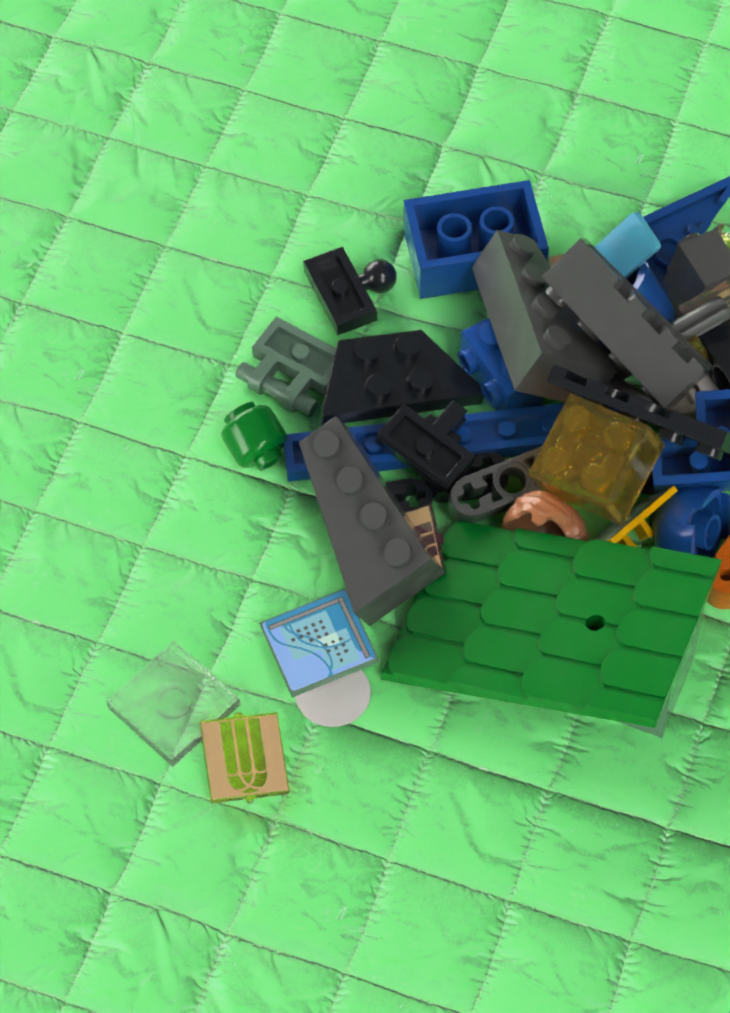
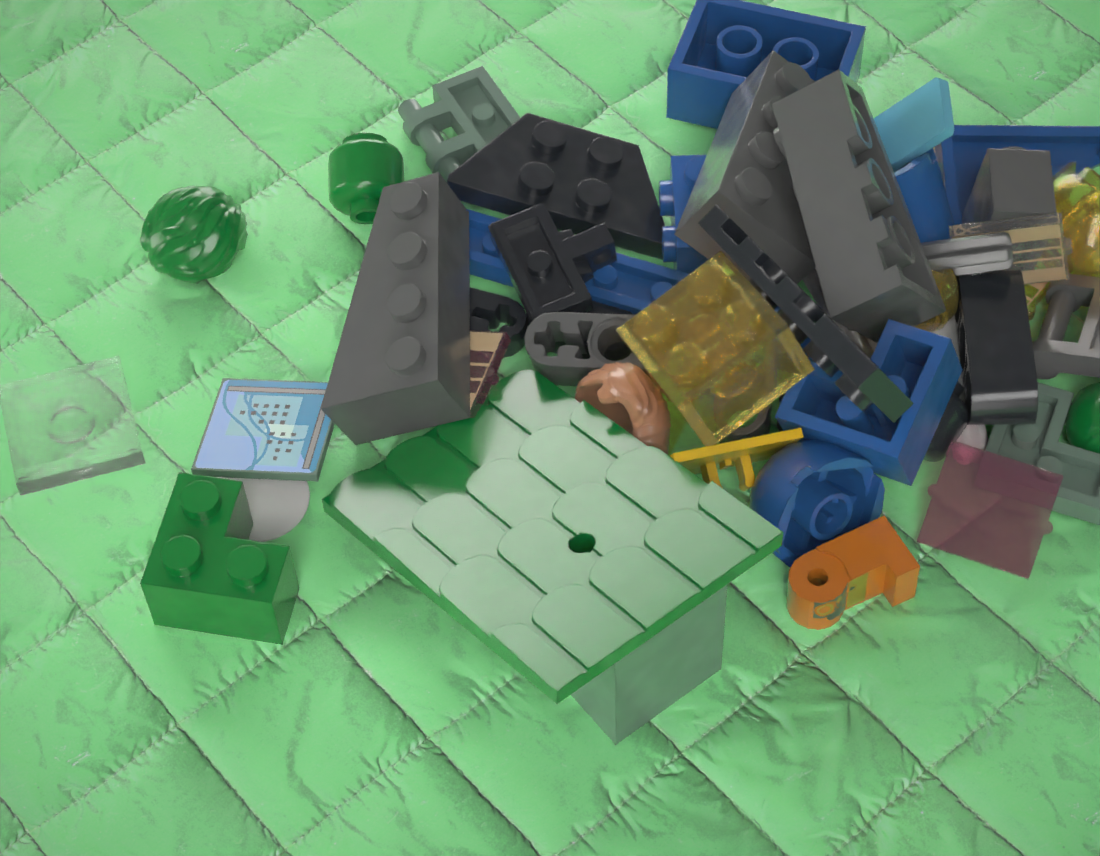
camera: 30 degrees right, 5 degrees down
piece [199,712,290,804] -> none
black plate [303,247,397,335] -> none
none -> green hair [140,186,248,284]
none -> green brick [140,472,299,645]

